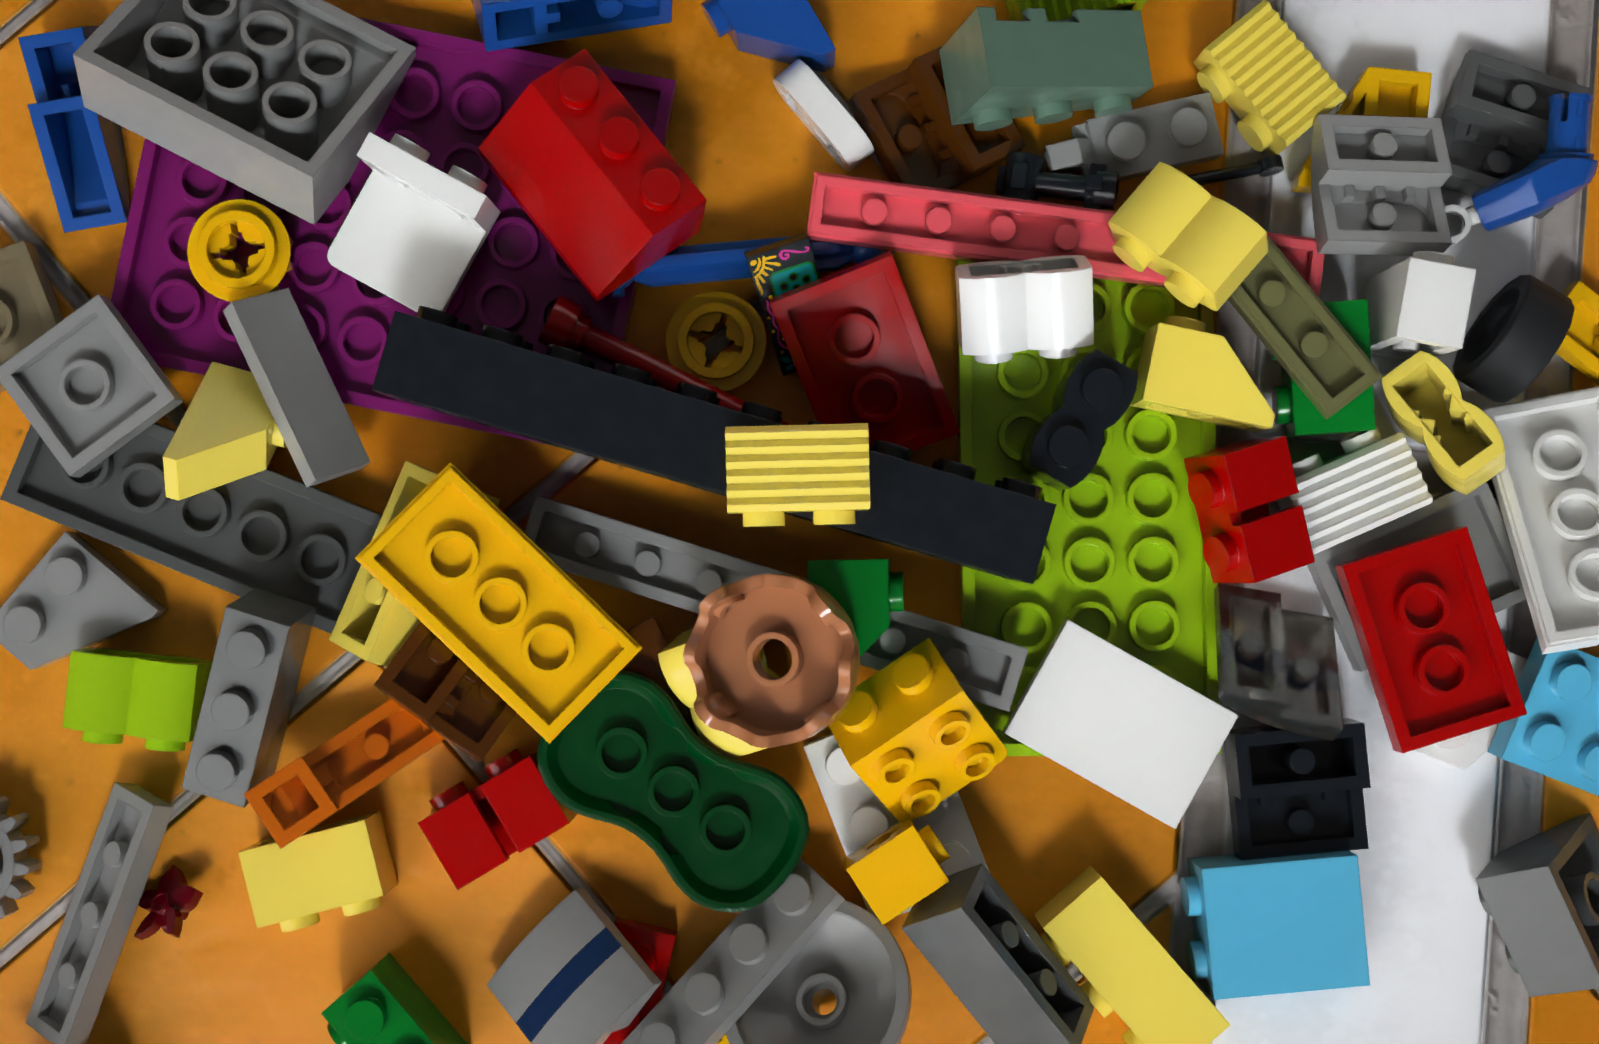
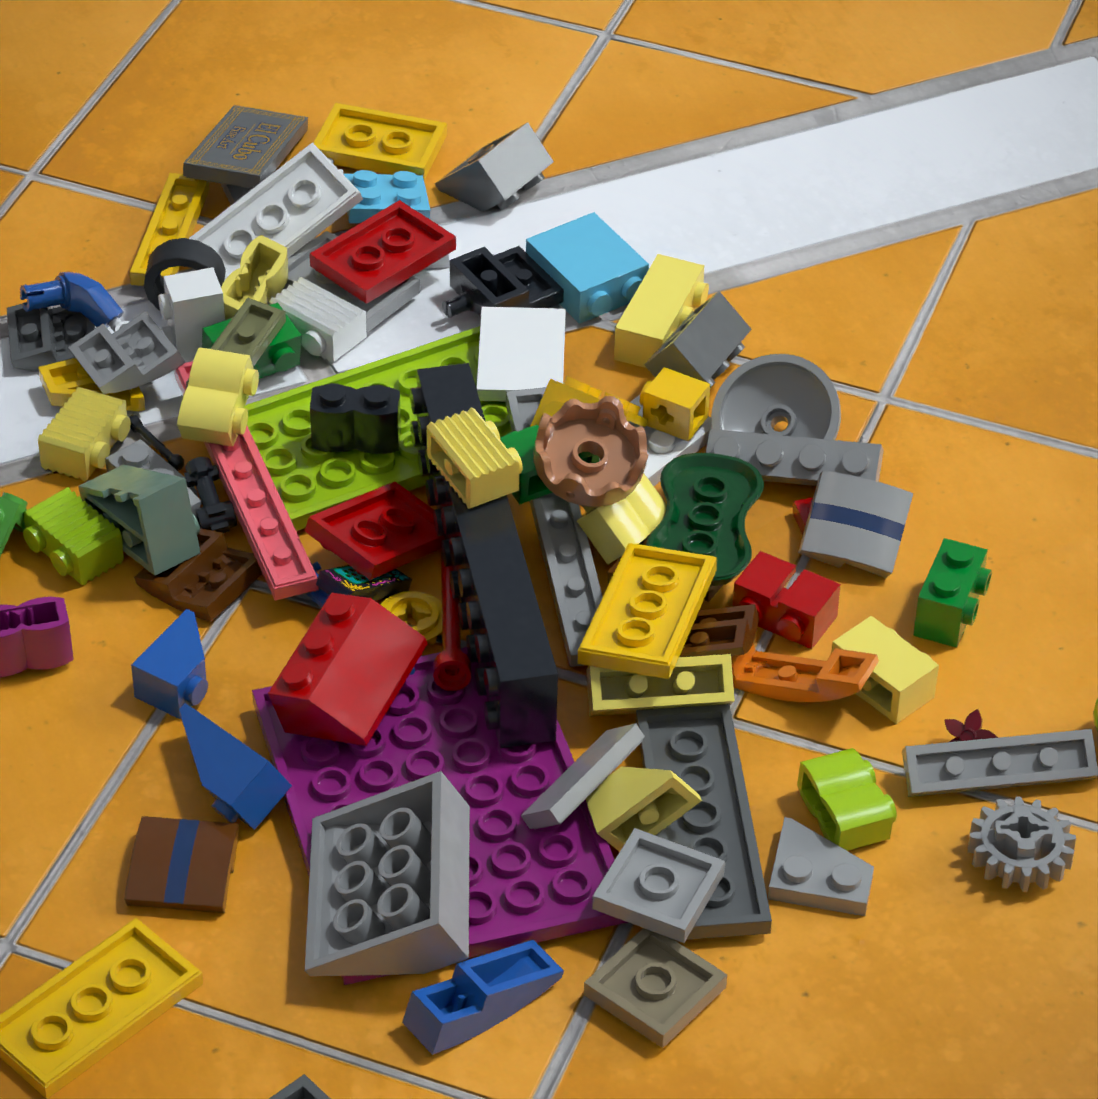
camera: 120 degrees left, 45 degrees down
dark grey brick [182,588,317,808] -> none
yellow gear [187,199,294,302] -> none
white bracket [327,132,500,312] -> none
white beam [772,59,874,172] -> none
white brick [955,255,1094,364] -> none
light yellow slope [1130,316,1275,432] -> none
red piece [1184,436,1315,583] -> none
clear smoke slope [1214,583,1343,741] -> none

